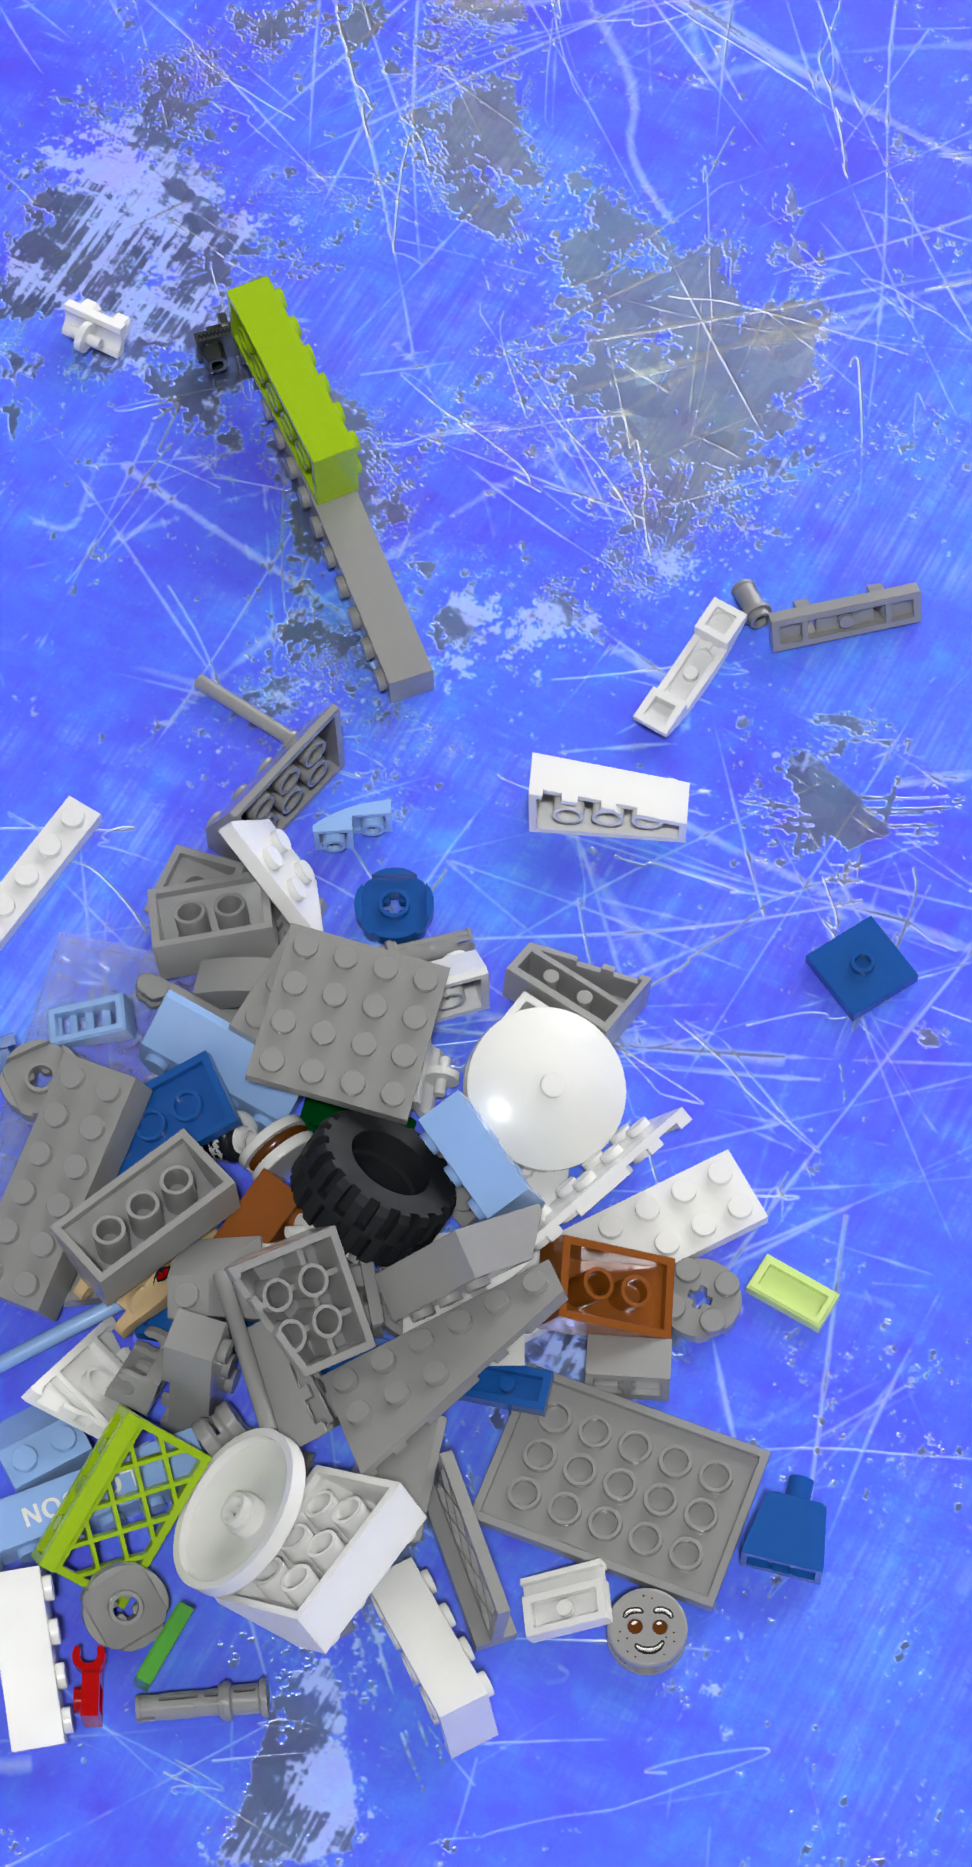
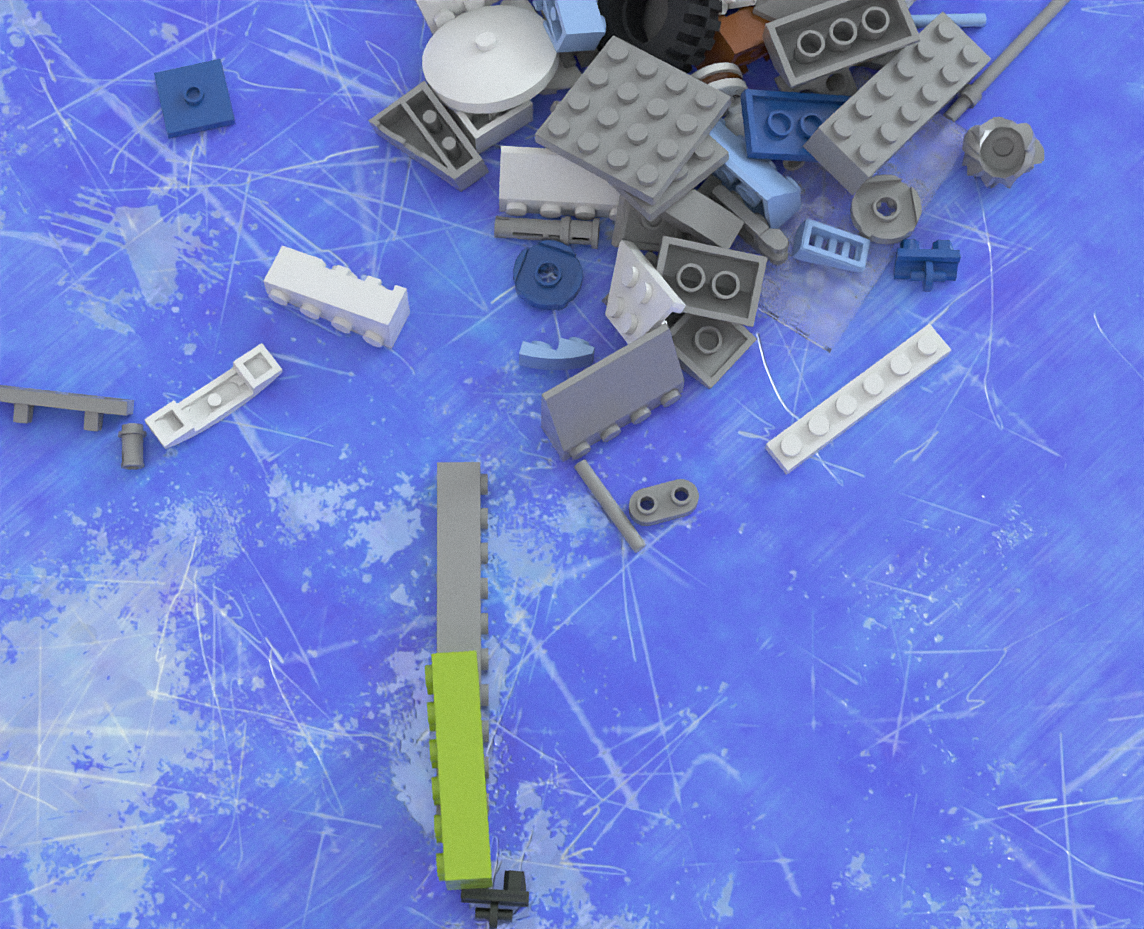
camera: 165 degrees left, 10 degrees up
none -> light grey plate [629,479,699,526]

